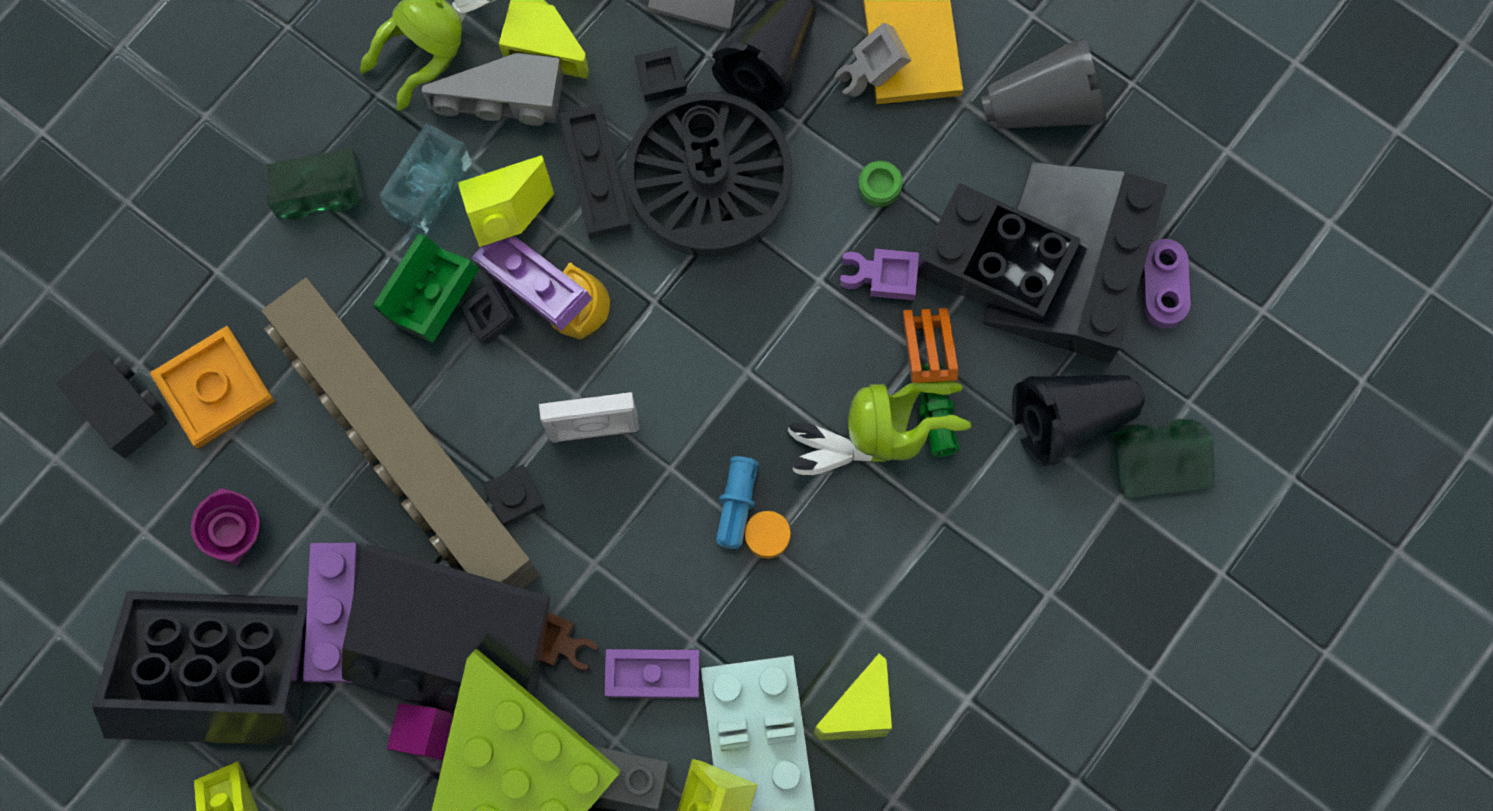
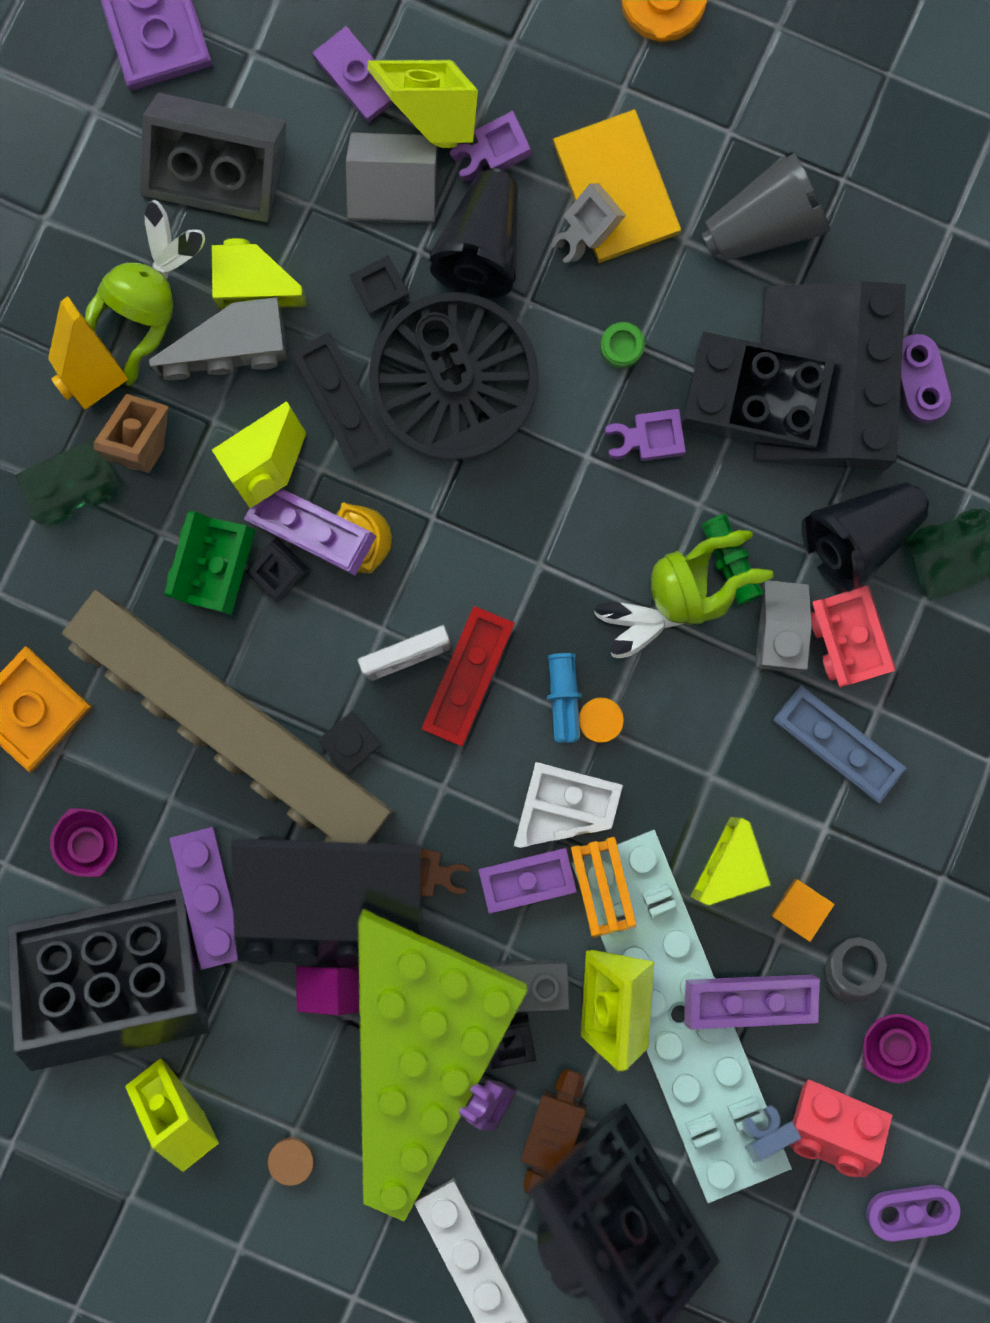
camera: 15 degrees left, 10 degrees up
clear light blue brick [379,123,472,234] -> none
orange tile [903,308,958,383] -> none
none -> yellow slope [48,296,128,410]
none -> medium nougat slope [94,394,169,473]
none -> red plate [421,606,515,747]
none -> white wing [514,762,623,848]
none -> light orange tile [571,837,637,938]
none -> light grey slope [755,580,812,673]
none -> light orange tile [770,879,835,942]
none -> sand blue tile [771,685,907,803]
none -> coral bracket [811,585,897,687]

